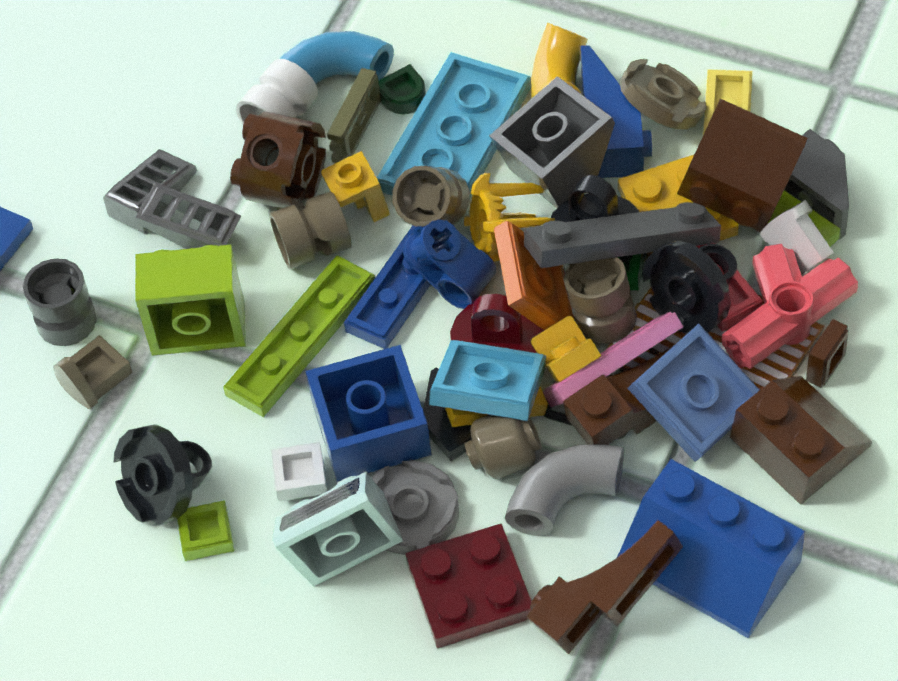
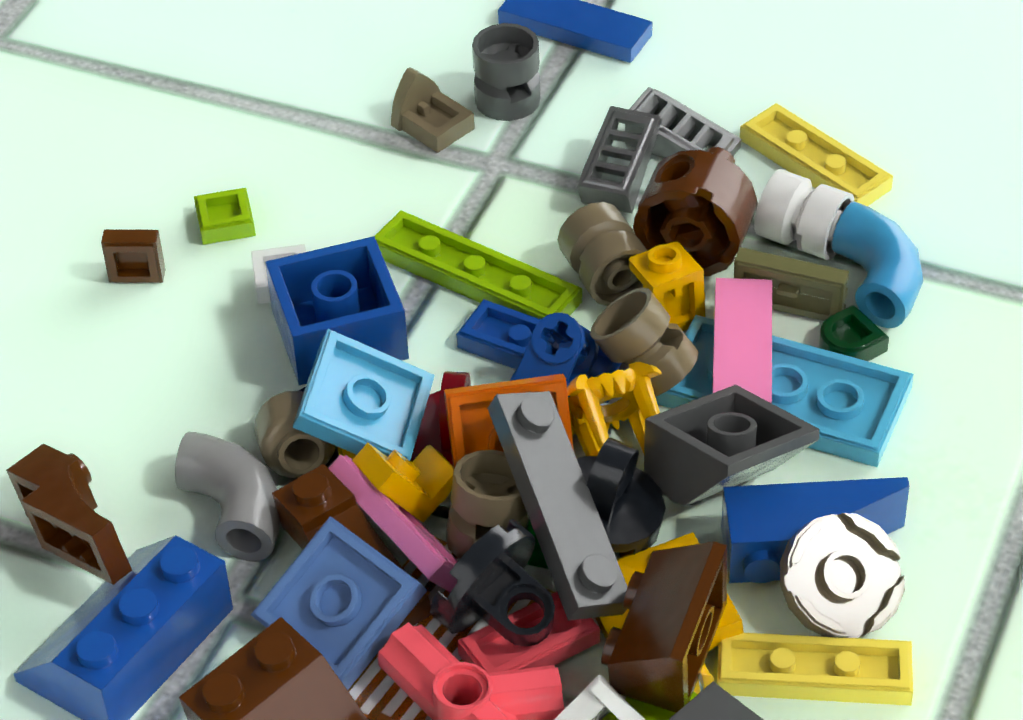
camera: 85 degrees right, 10 degrees down
black tile [113,424,212,525] -> none
lime brick [135,244,246,356] -> none
light aqua slope [272,472,403,587] -> none
light grey tile [371,460,460,555] -> none
dark red plate [405,523,532,649] -> none
yellow cylinder [531,22,588,98] -> none
none -> reddish brown tile [101,229,166,283]
none -> bright pink tile [712,278,772,403]
none -> light yellow tile [740,103,893,206]

